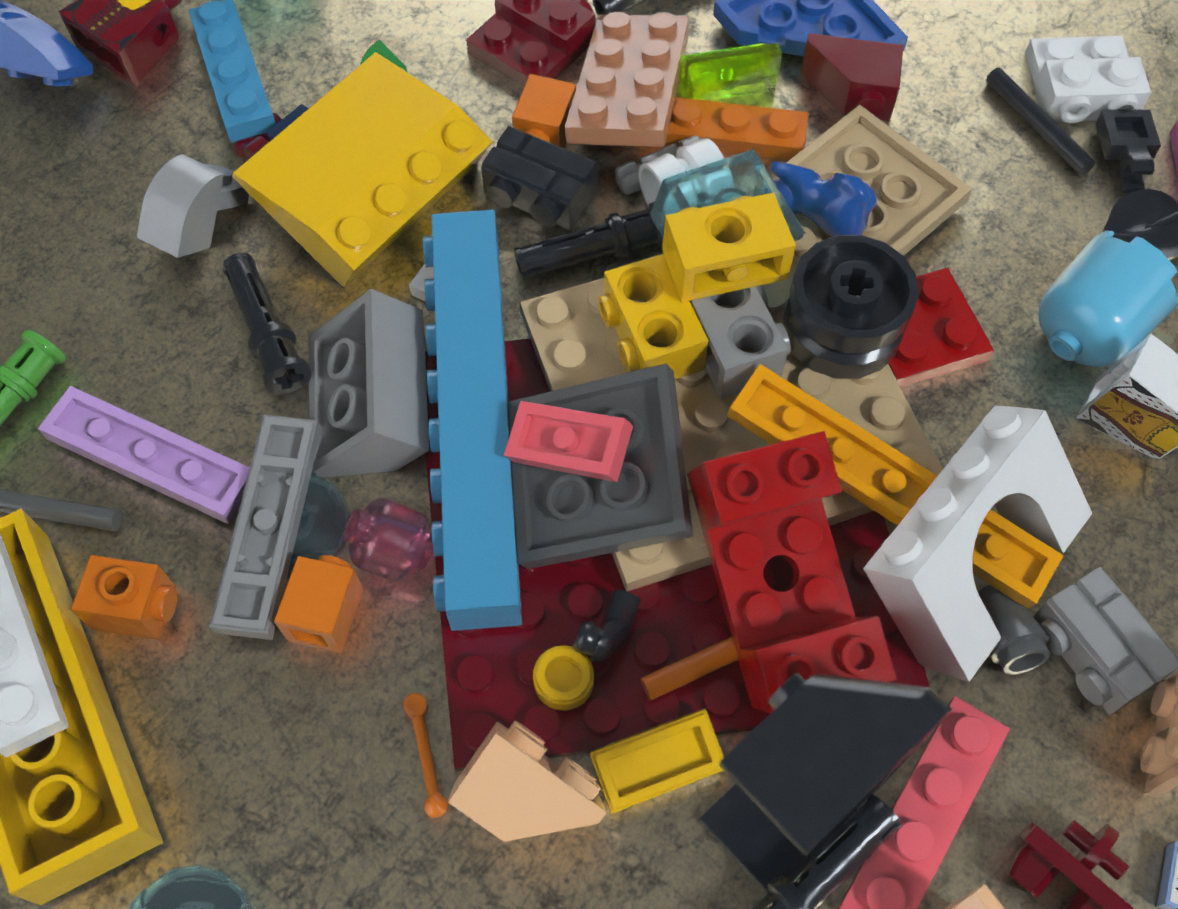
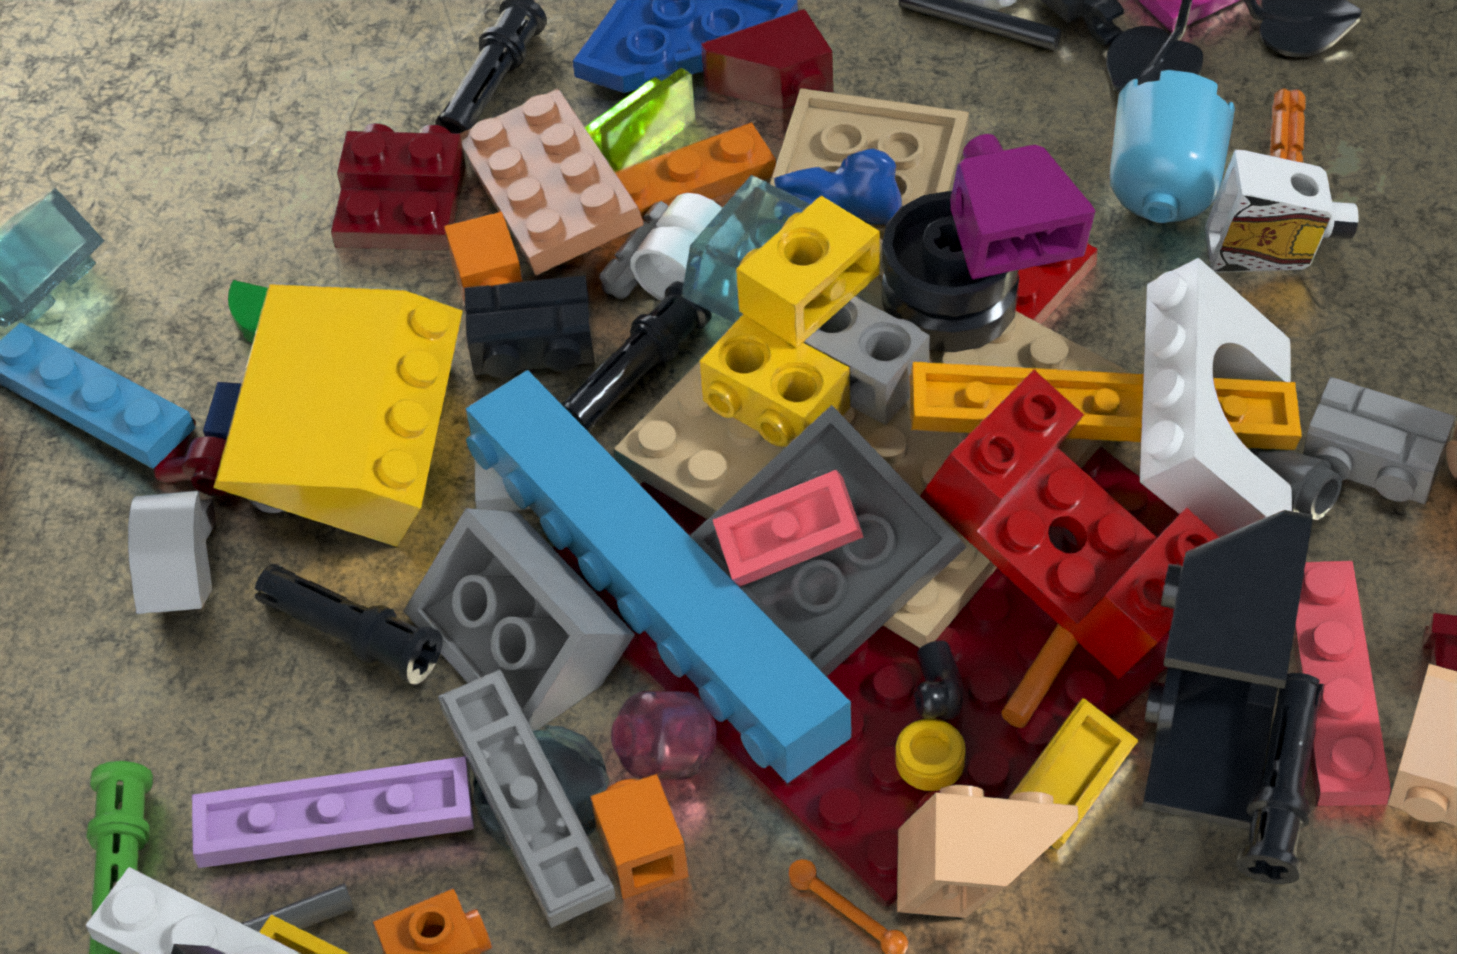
camera: 30 degrees left, 10 degrees down
none -> magenta torso [950,134,1096,279]

